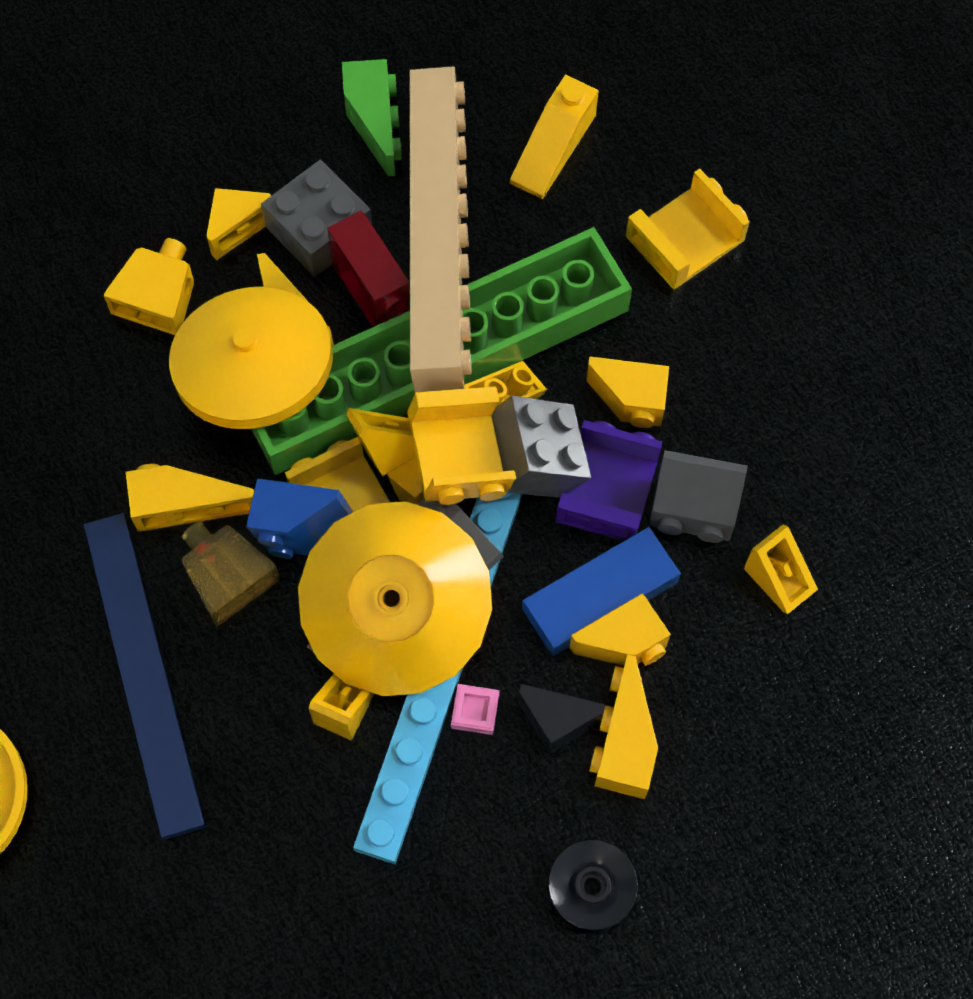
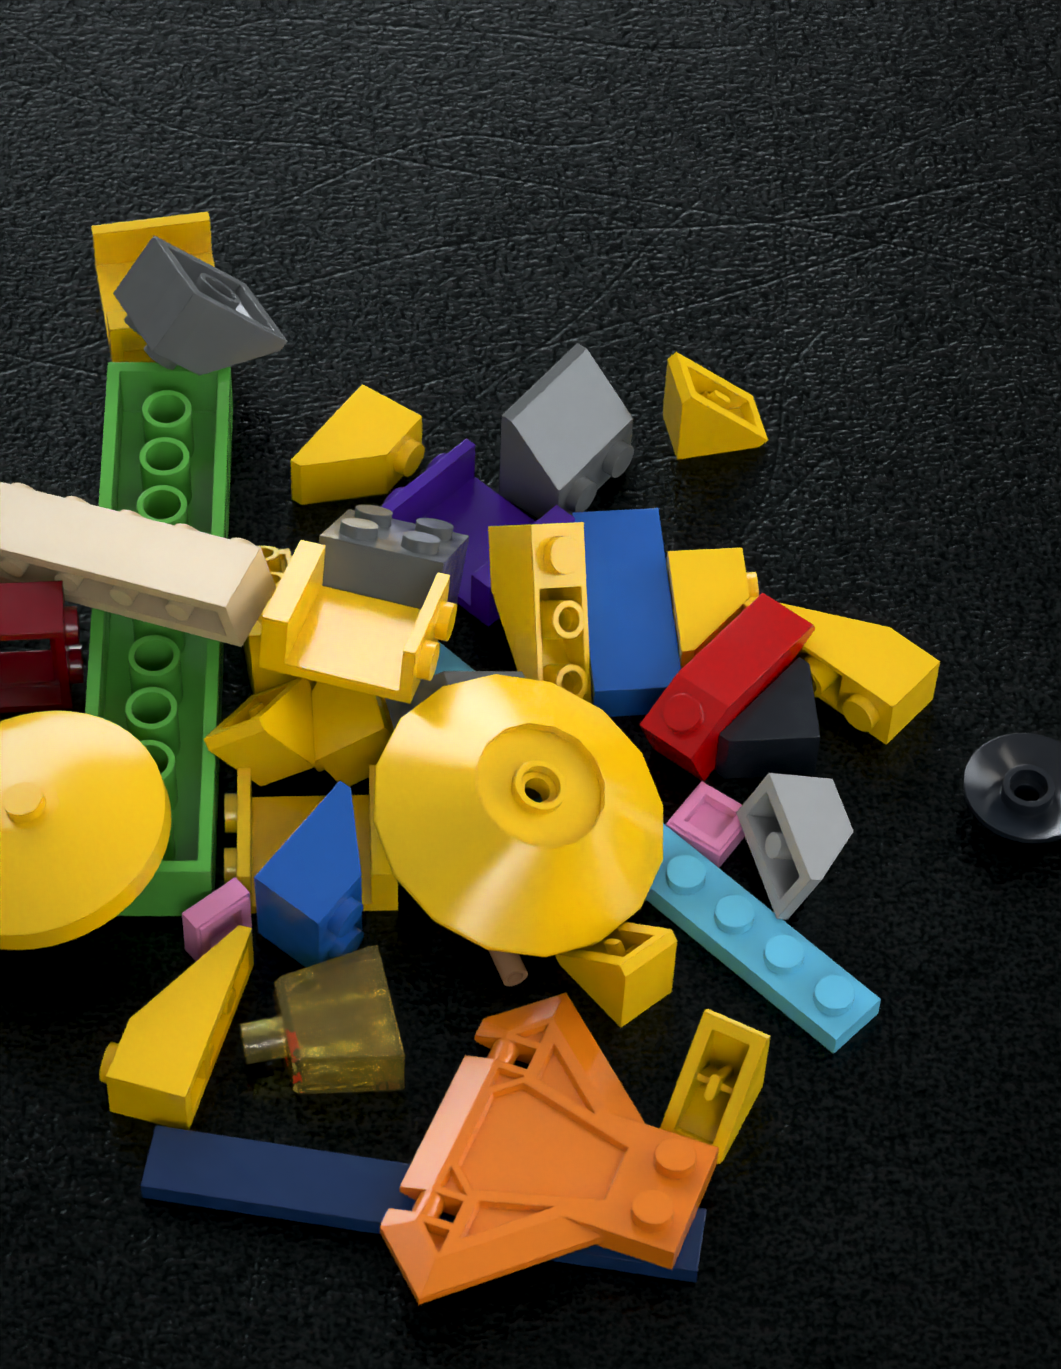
camera: 65 degrees left, 15 degrees down
none -> dark grey slope [113,236,287,376]
none -> bright pink tile [182,877,252,961]
none -> orange plate [380,993,719,1305]
none -> yellow slope [488,522,592,704]
none -> red slope [640,593,815,782]
none -> yellow slope [660,1009,770,1164]
none -> light grey slope [736,773,853,920]

